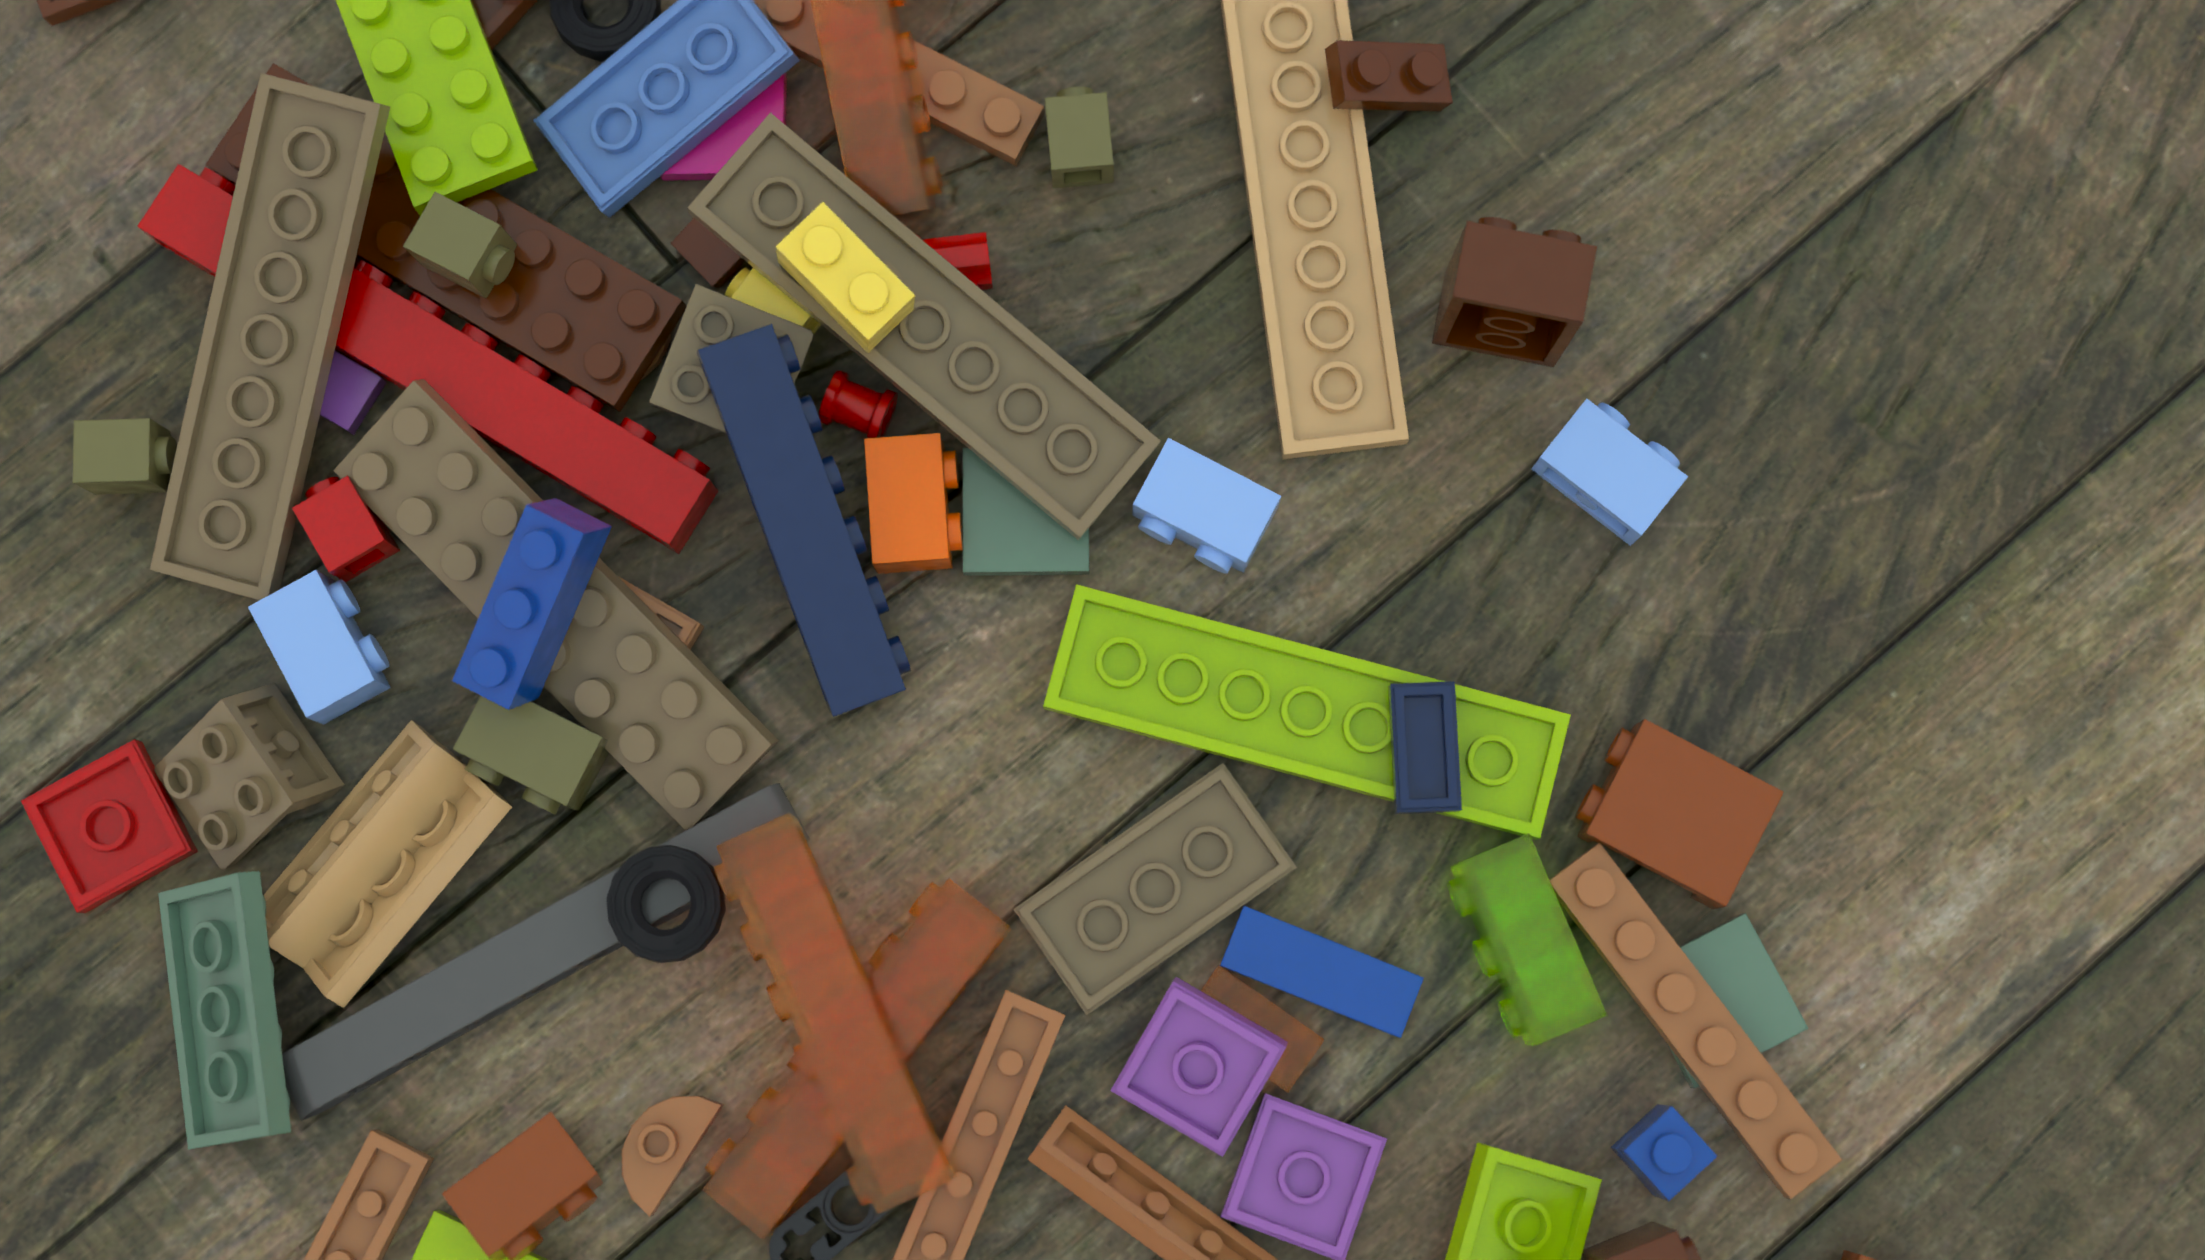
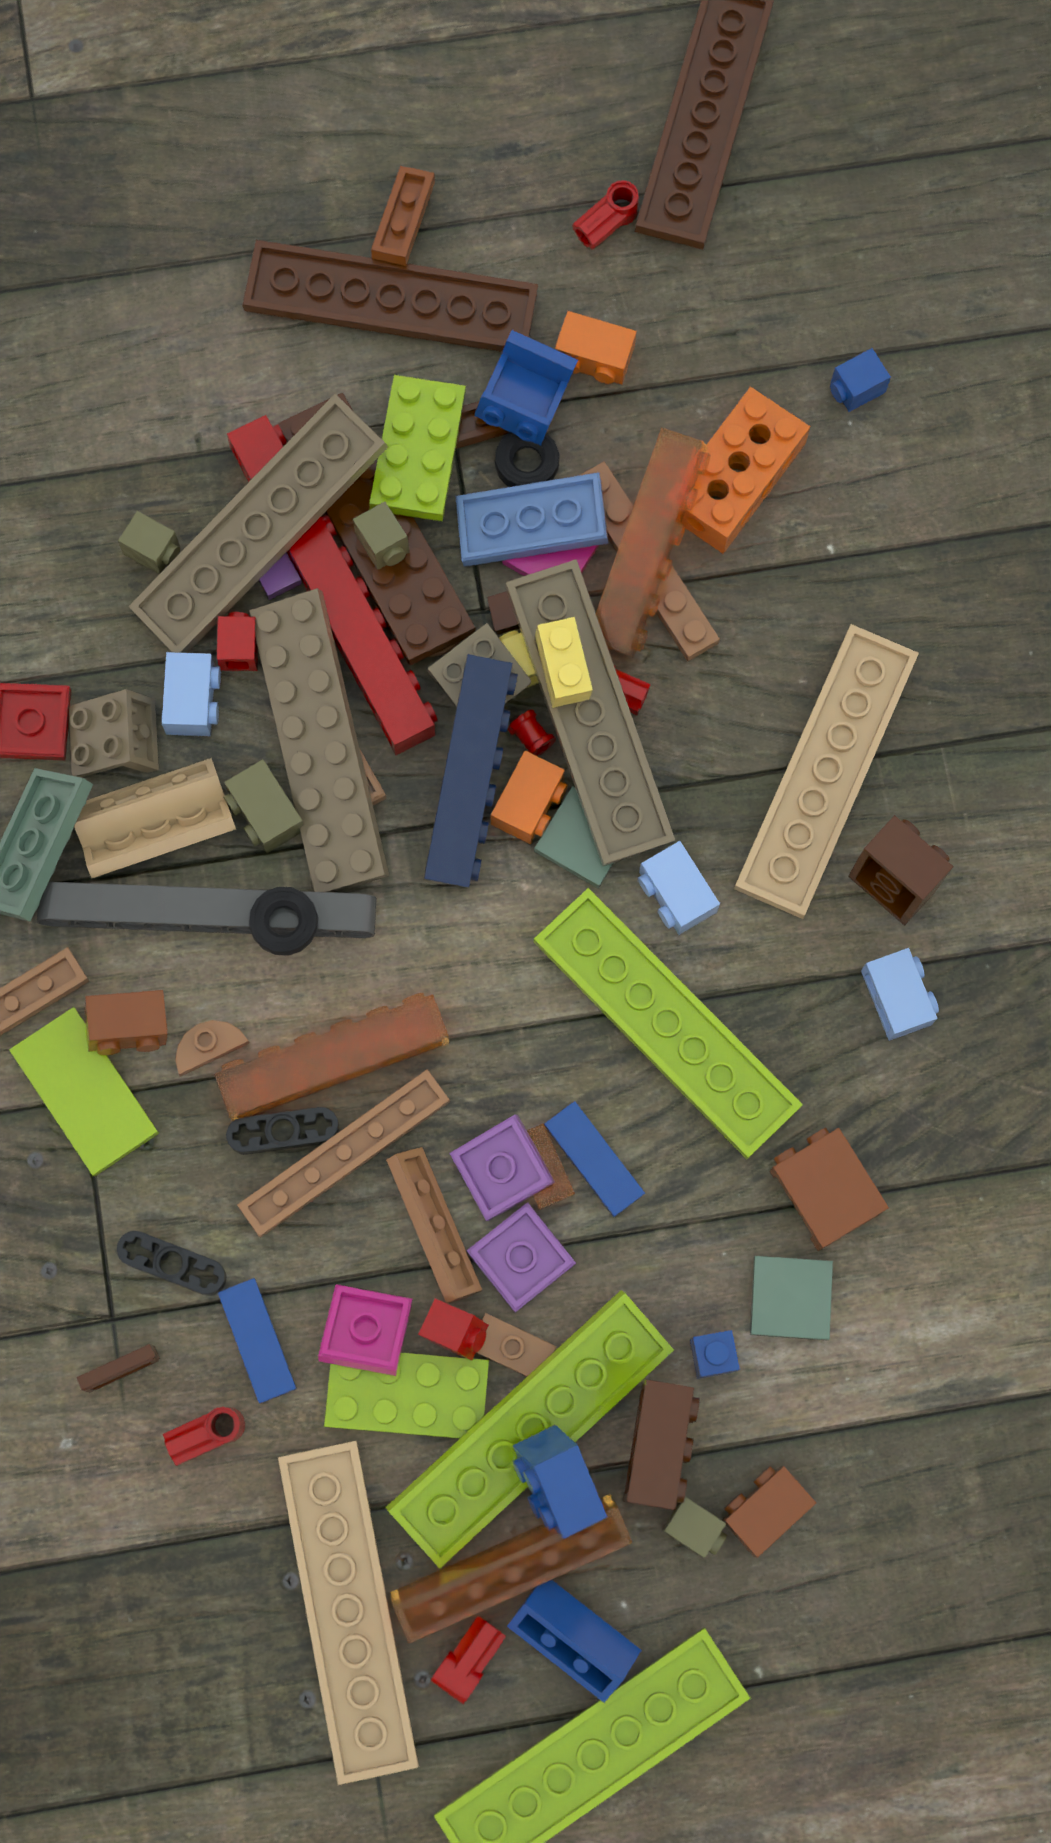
camera: 25 degrees right, 5 degrees down
blue brick [452,498,612,710] -> none
clear orange brick [714,813,956,1214] -> none
dark tan tile [1013,763,1297,1015] -> none
olive brick [1044,87,1114,188] -> none
reddish brown plate [1325,40,1453,111] -> none
dark blue tile [1388,681,1462,814] -> none
clear neon green brick [1447,834,1607,1046] -> none
medium nougat plate [1545,843,1842,1200] -> none

